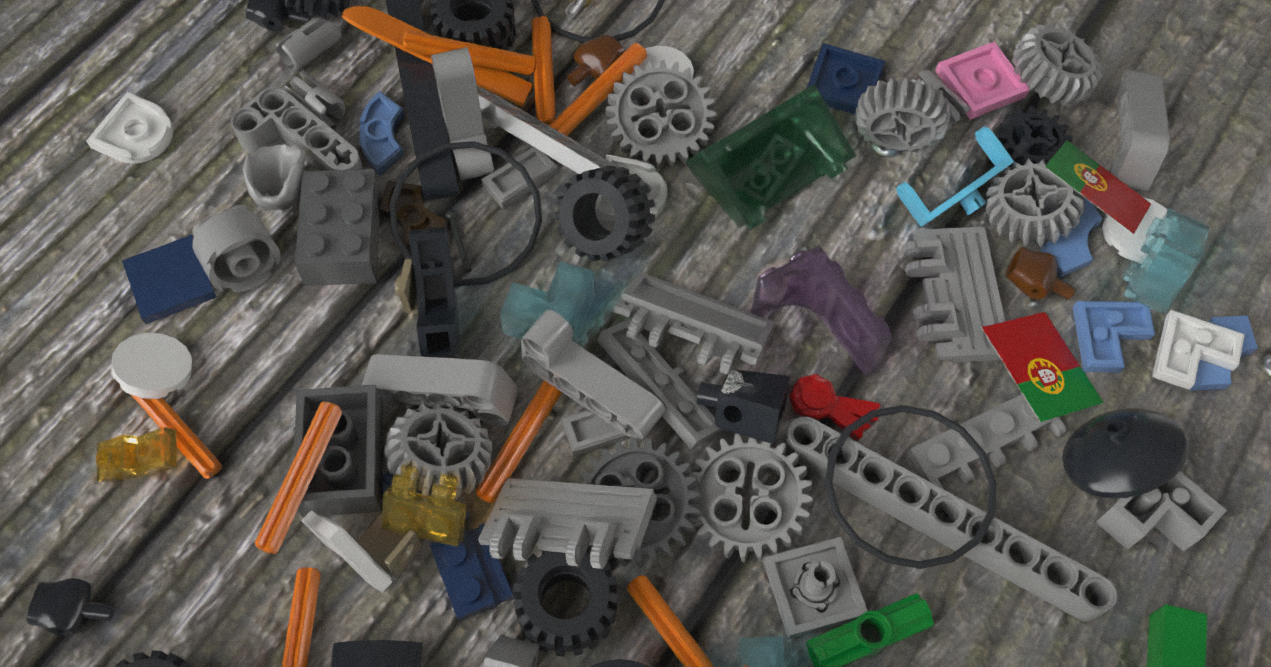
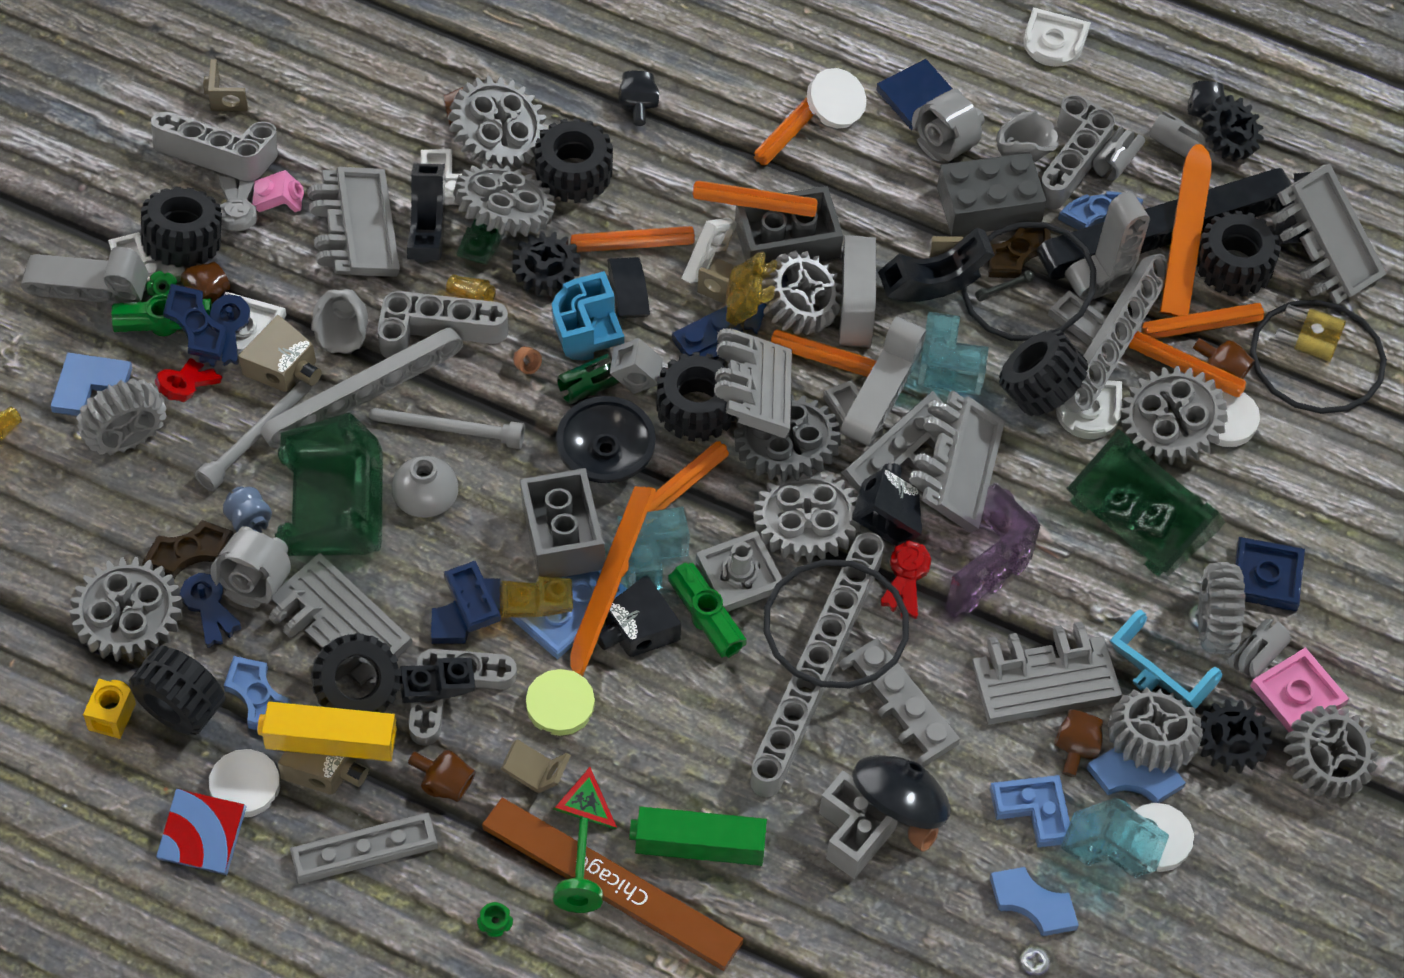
camera: 80 degrees right, 5 degrees down
clear yellow slope [95,427,177,482] -> none
orange axle [402,30,535,75] -> none
sticker [981,312,1104,422] -> none
sticker [1045,140,1151,235] -> none
light grey beam [1111,69,1170,191] -> none
white tile [1152,310,1245,390] -> none

